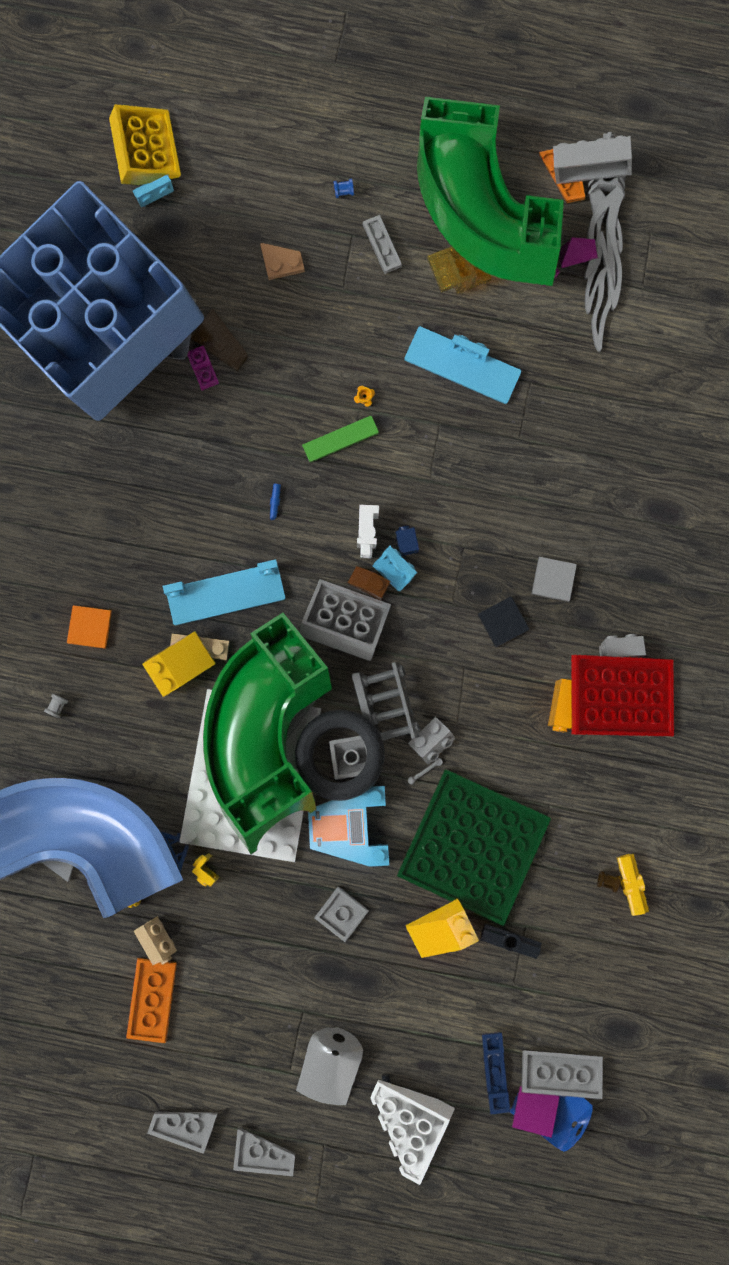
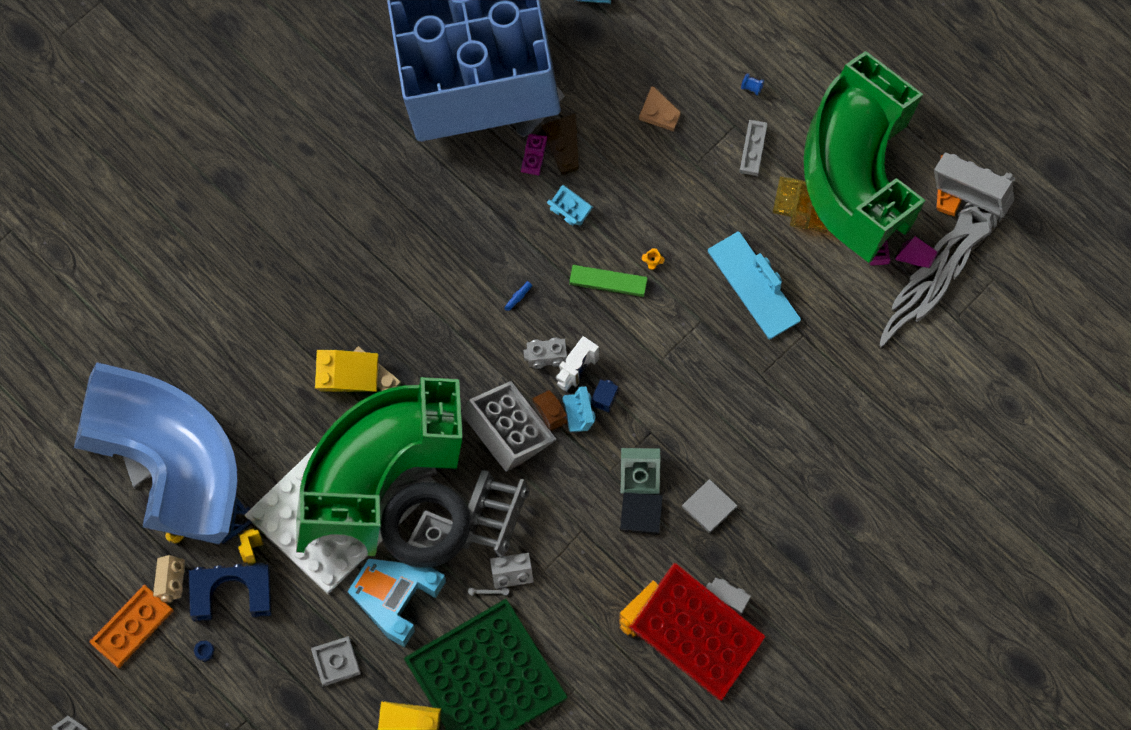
camera: 40 degrees right, 15 degrees down
light grey bush [44,694,68,718] -> none
orange tile [67,605,112,649] -> none
medium azure bracket [163,559,286,626] -> none
none -> dark blue arch [189,563,272,621]
none -> dark blue tile [194,641,215,662]
none -> light grey brick [523,338,567,369]
none -> medium azure bracket [547,185,593,226]
none -> sand green slope [621,448,660,494]

